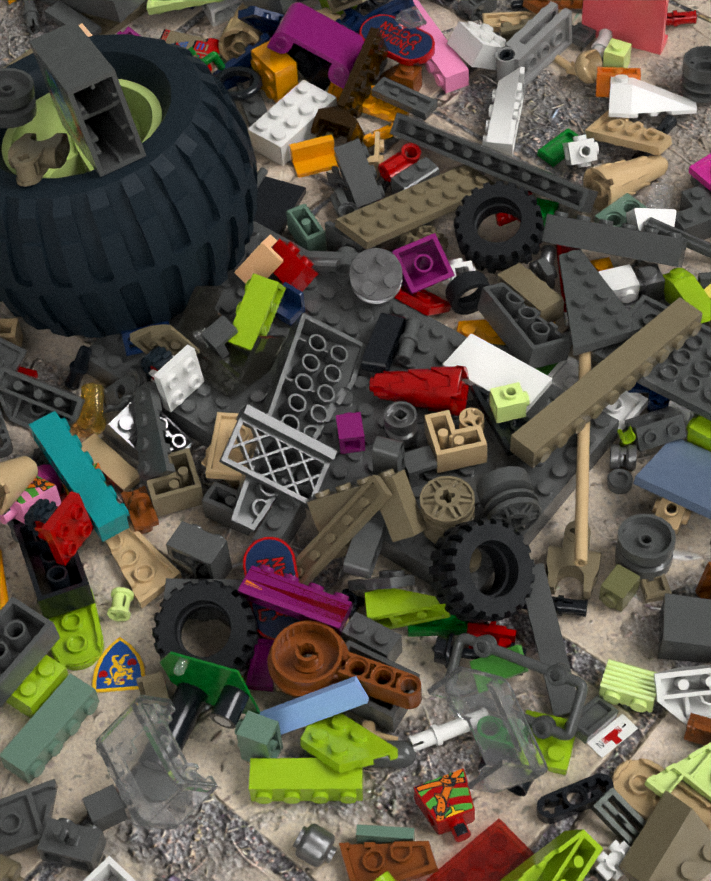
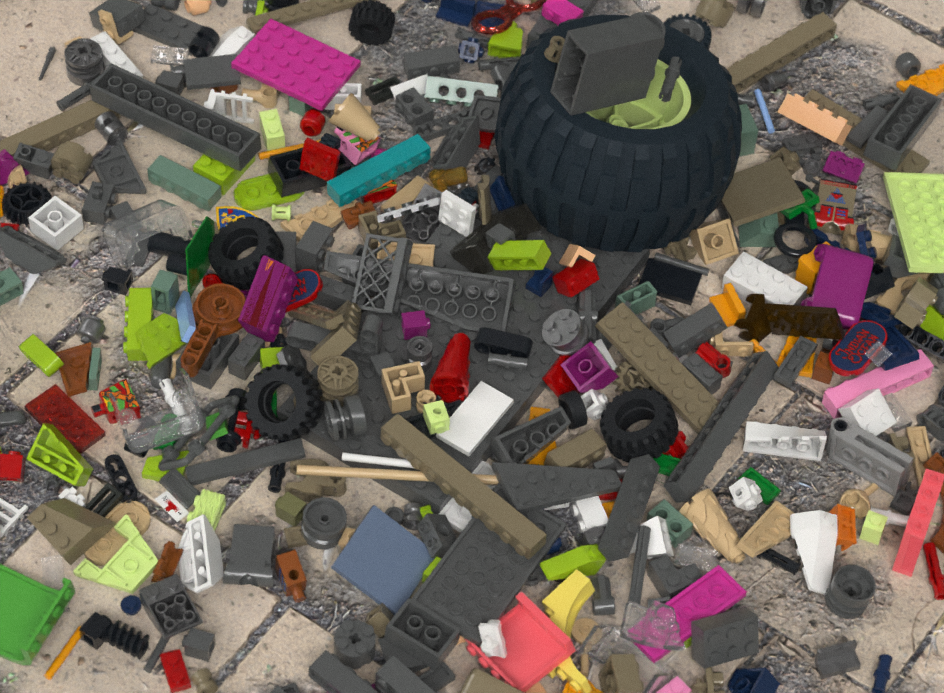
camera: 80 degrees right, 0 degrees up
none -> black brick [102,267,133,296]
none -> white bar [342,452,414,469]

